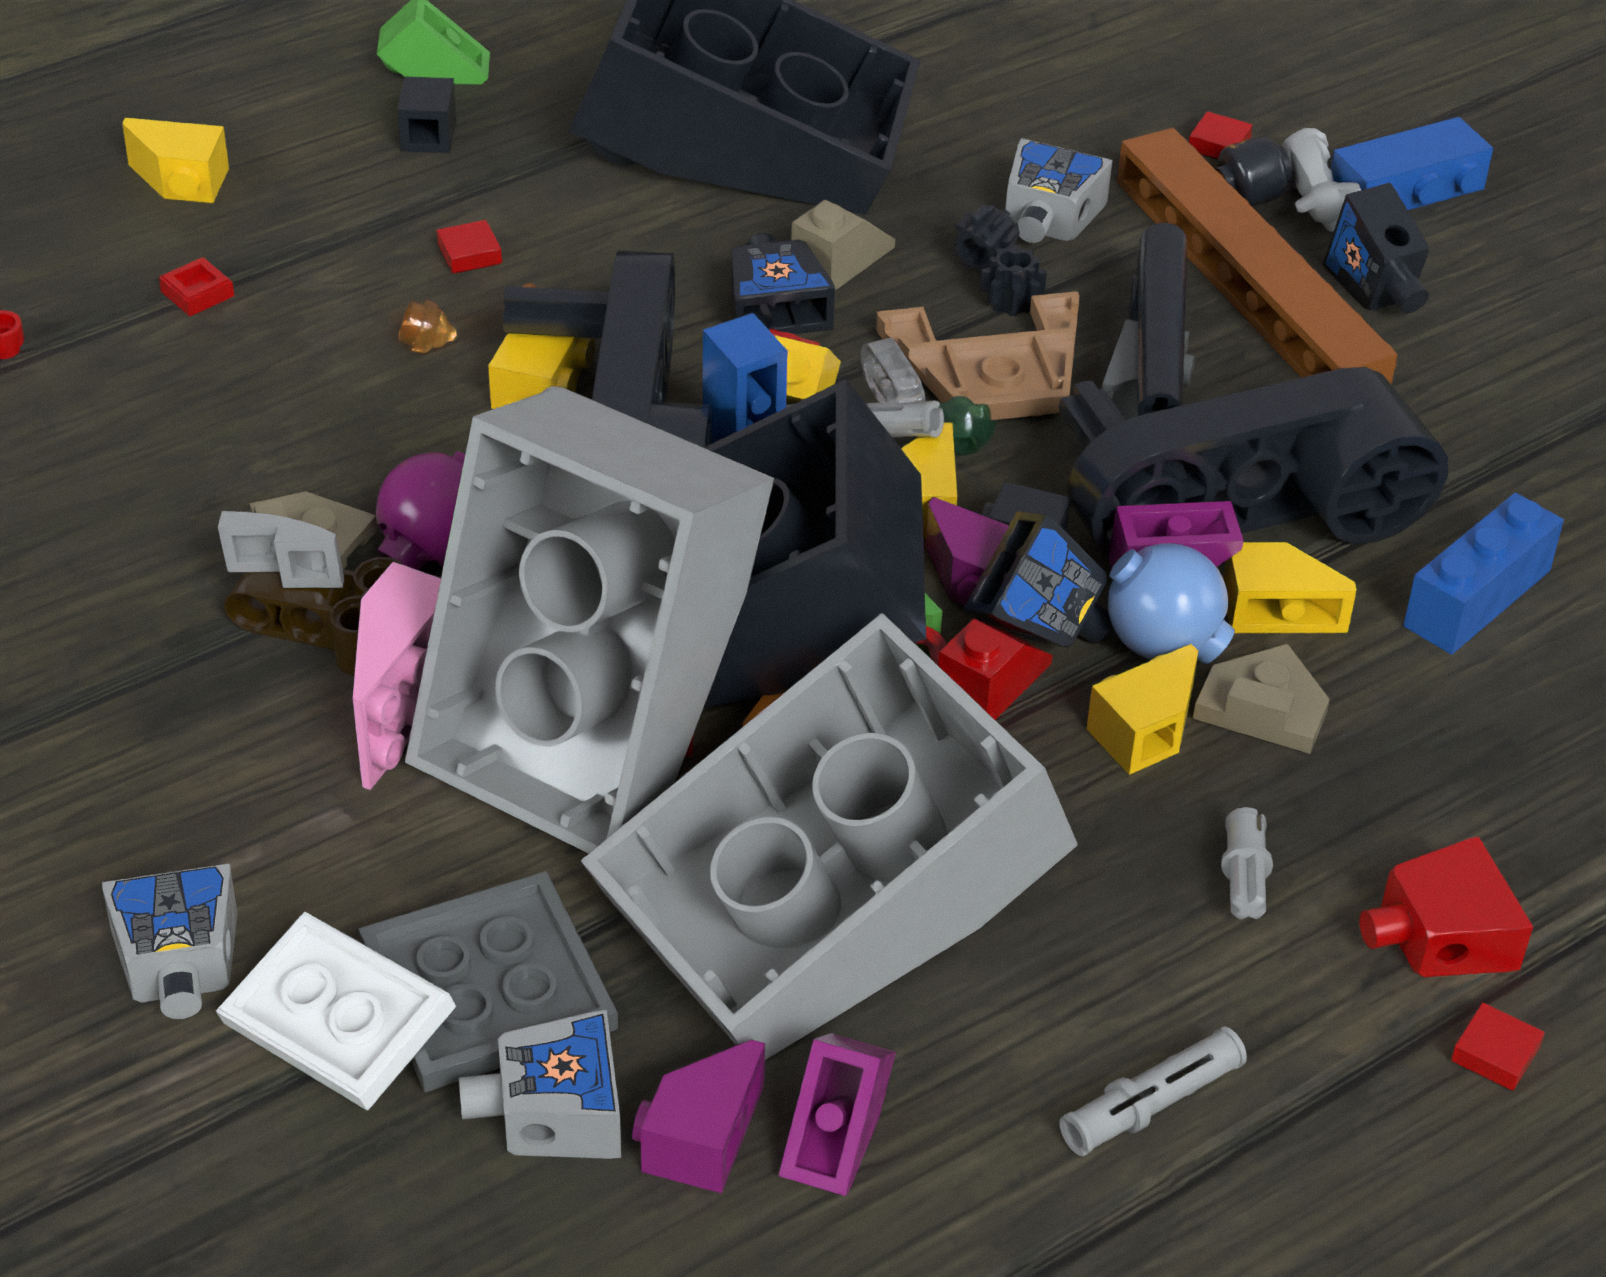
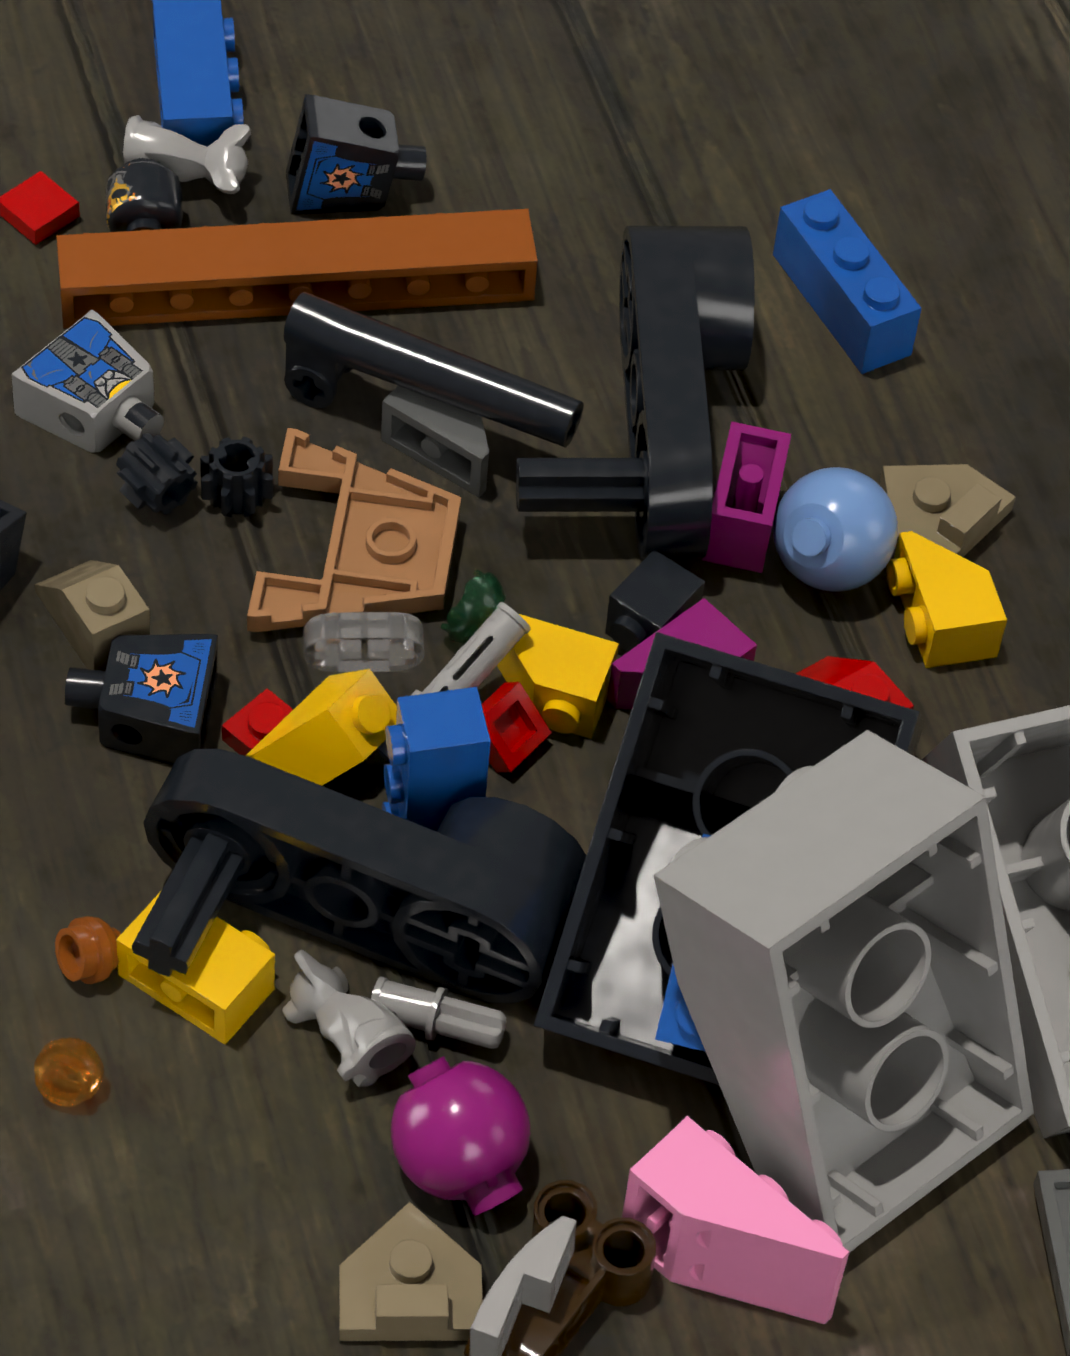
camera: 75 degrees left, 10 degrees up
torso [963,511,1112,648] -> none
yellow slope [1223,542,1357,633] -> none

